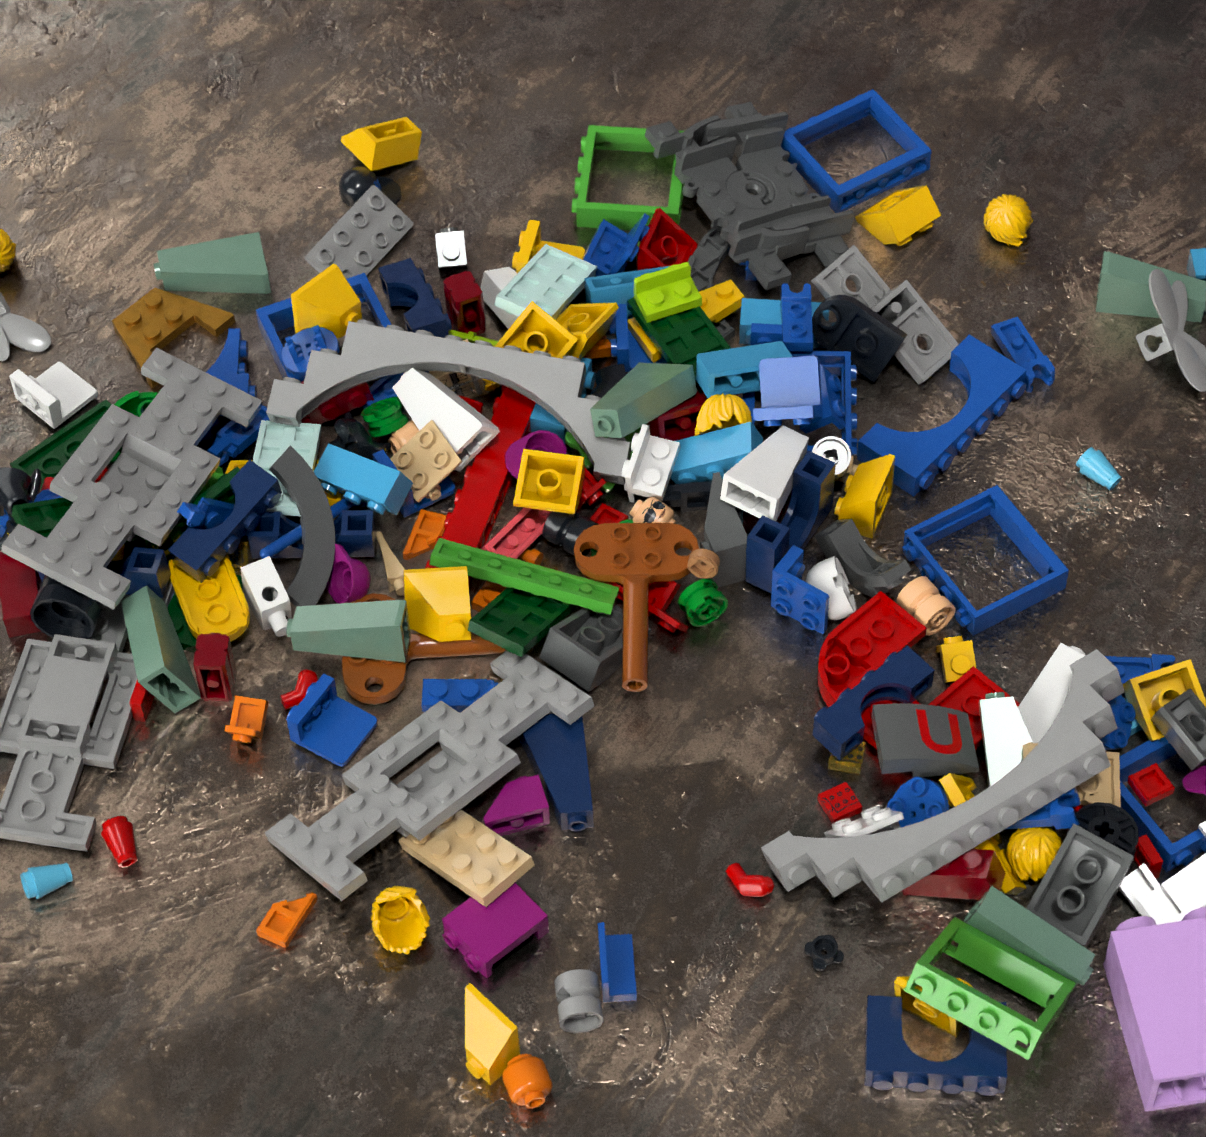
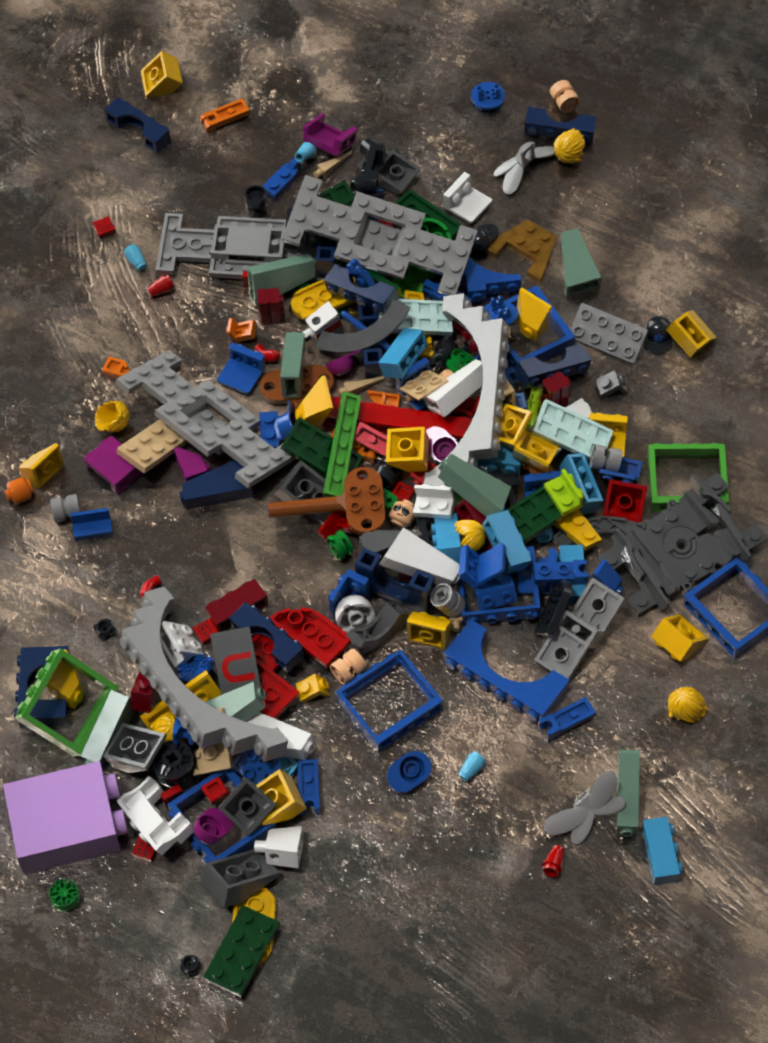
camera: 85 degrees right, 5 degrees up
medium nougat tile [687,549,720,579] -> none
none -> dark red brick [205,579,268,632]
none -> blue piece [274,400,295,440]
none -> blue piece [387,751,432,792]
none -> black cap [471,224,499,252]
none -> light grey wheel [589,444,623,472]
none -> blue slope [593,559,623,595]

